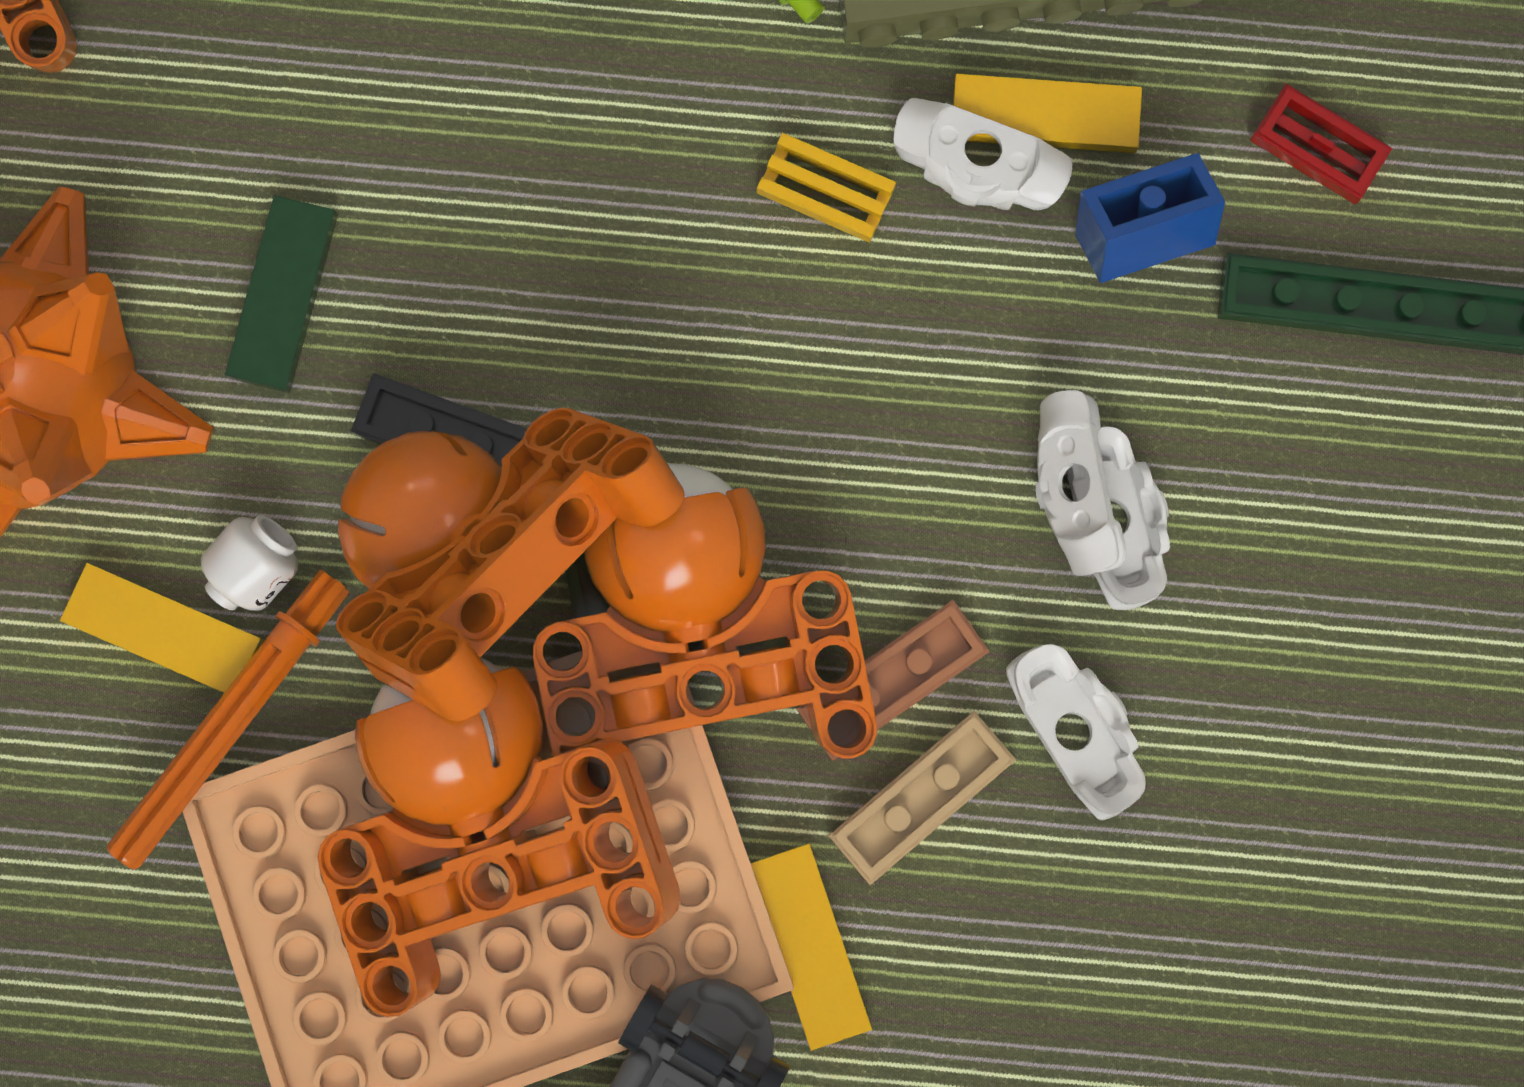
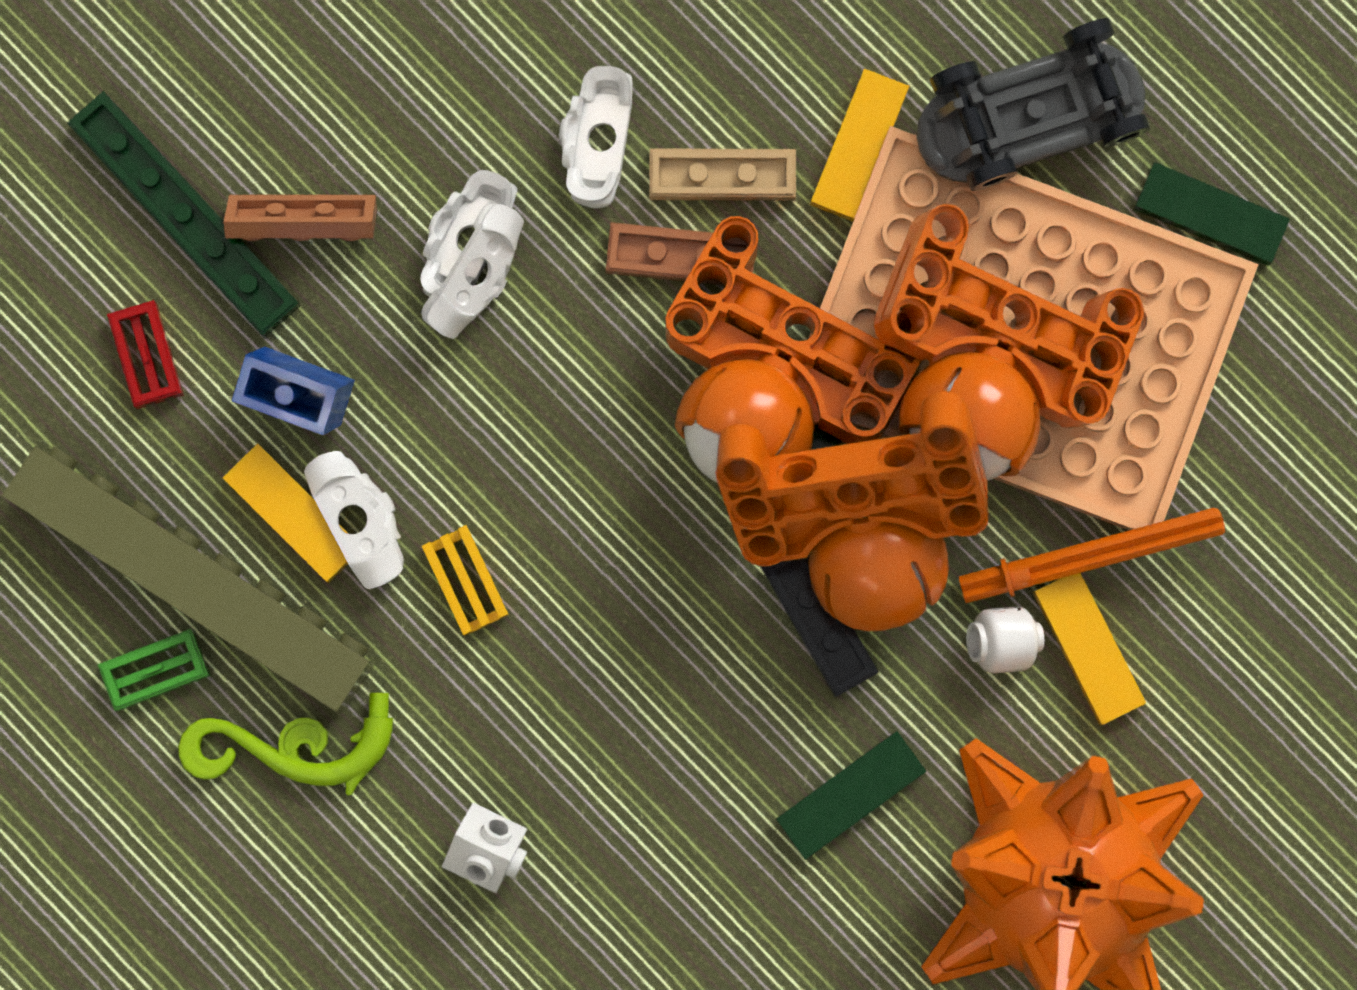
camera: 140 degrees left, 0 degrees up
none -> nougat plate [224,195,377,241]

